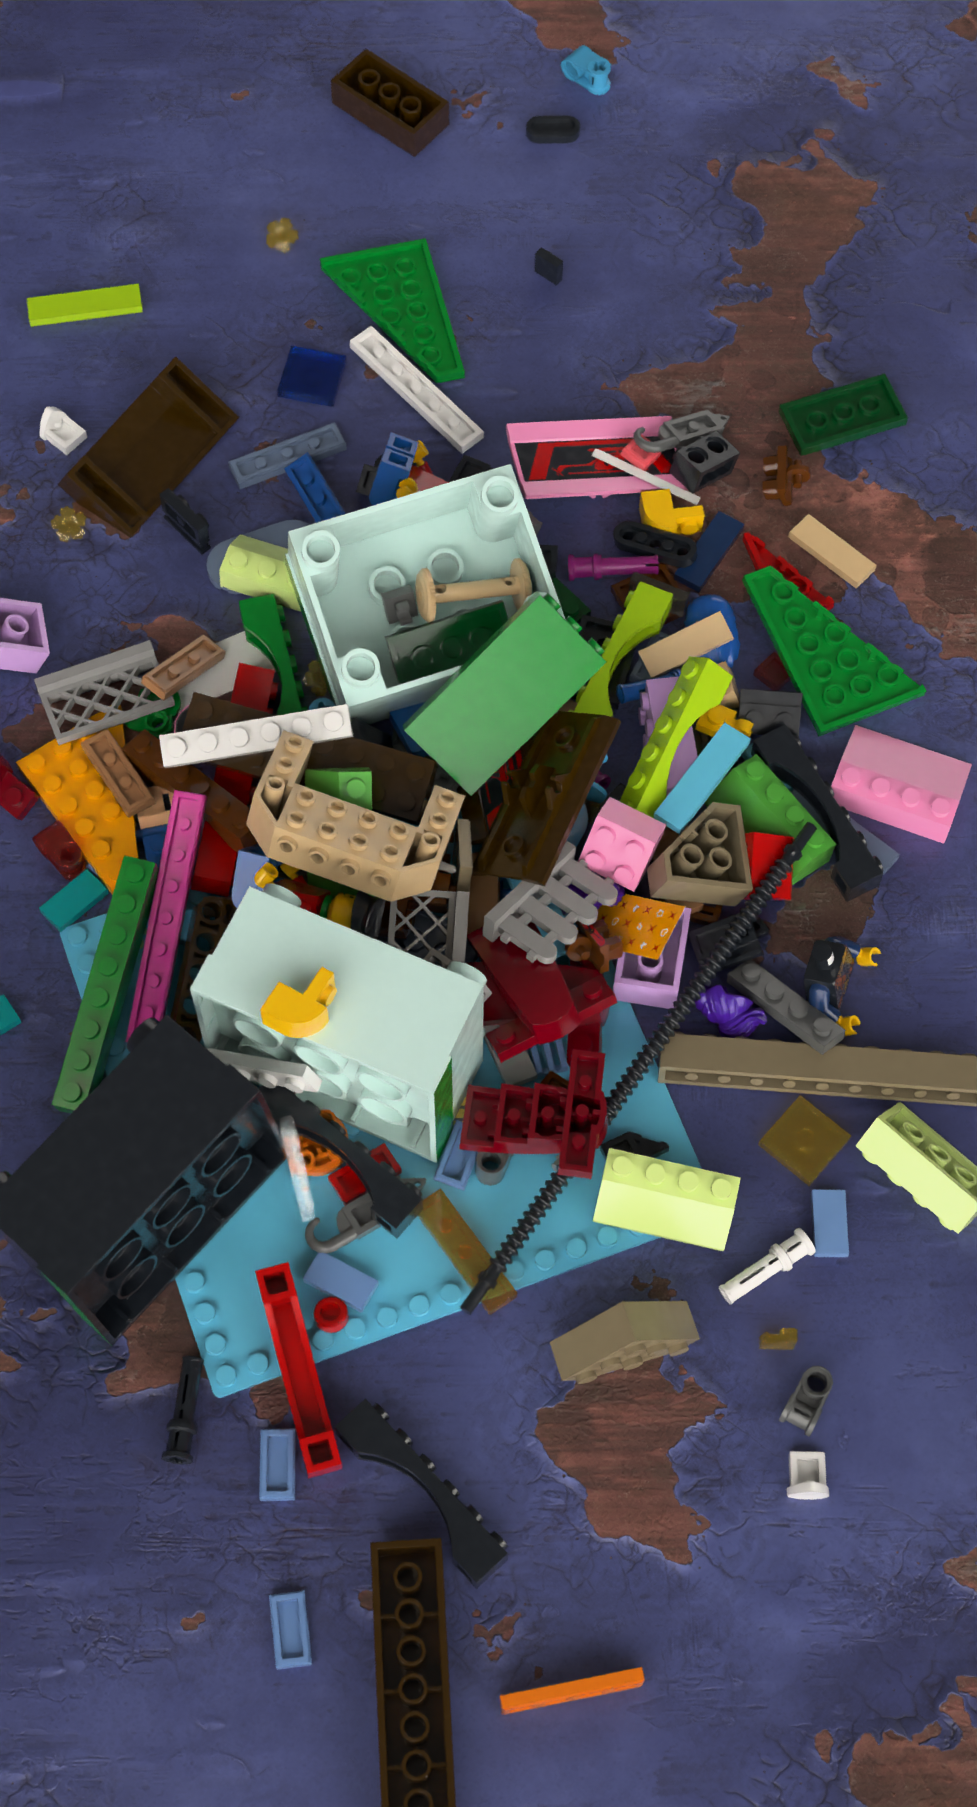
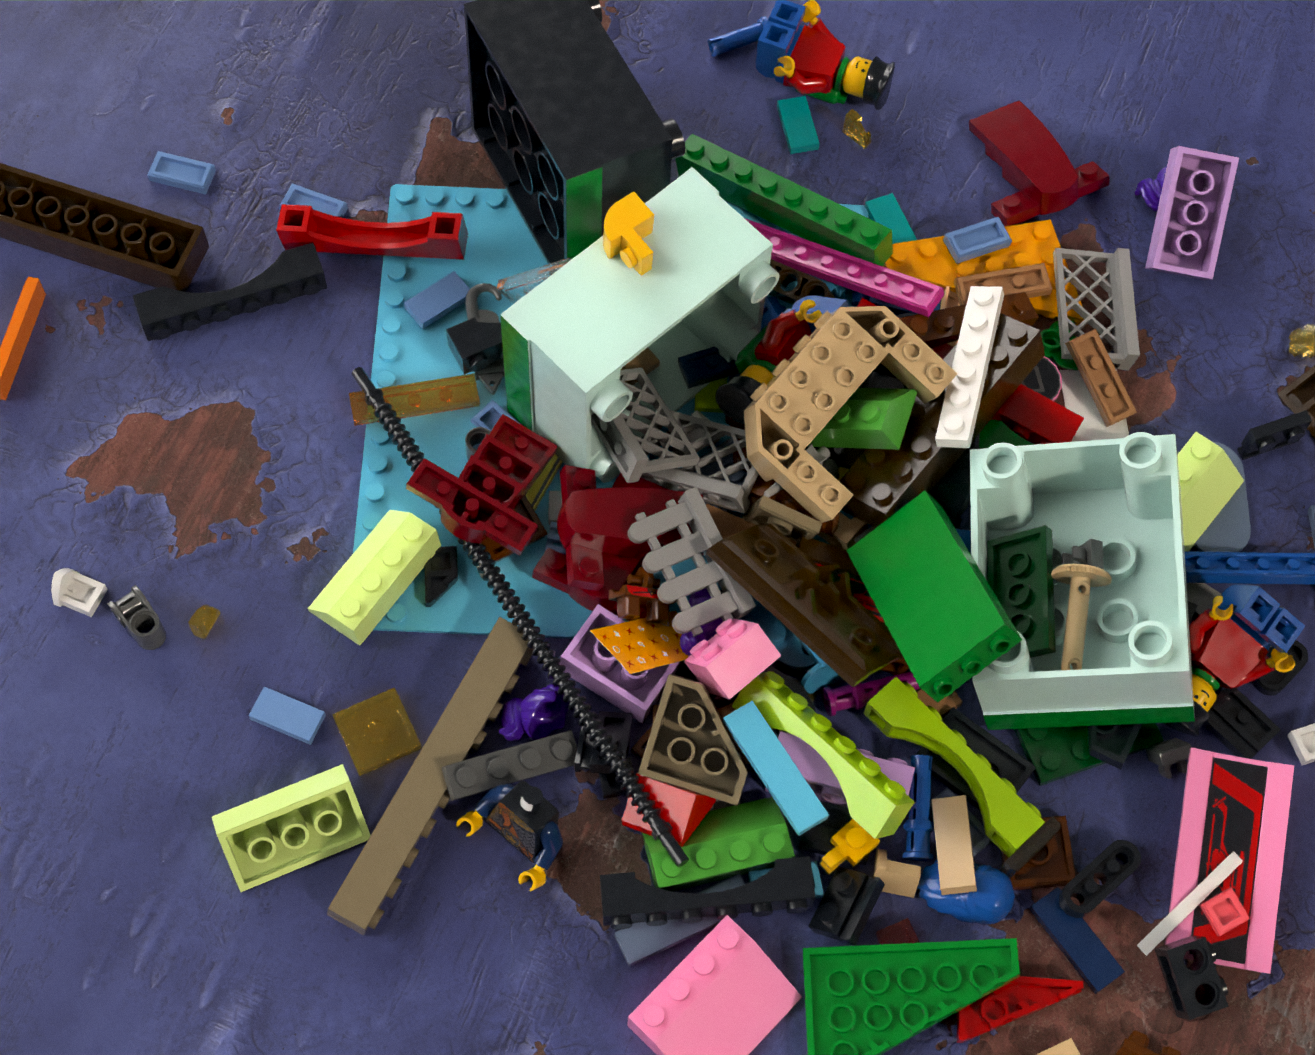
camera: 110 degrees right, 0 degrees up
clear red piece [32,820,87,881] -> none
black pin [161,1356,204,1465] -> none
red tile [314,1297,349,1333] -> none
dark tan brick [550,1301,700,1384] -> none
magenta pin [568,553,659,581] -> none
dark grey plate [634,410,730,453] -> none
yellow brick [639,489,705,535] -> none
white pin [719,1228,816,1305] -> none
none -> medium blue tile [943,217,1012,264]

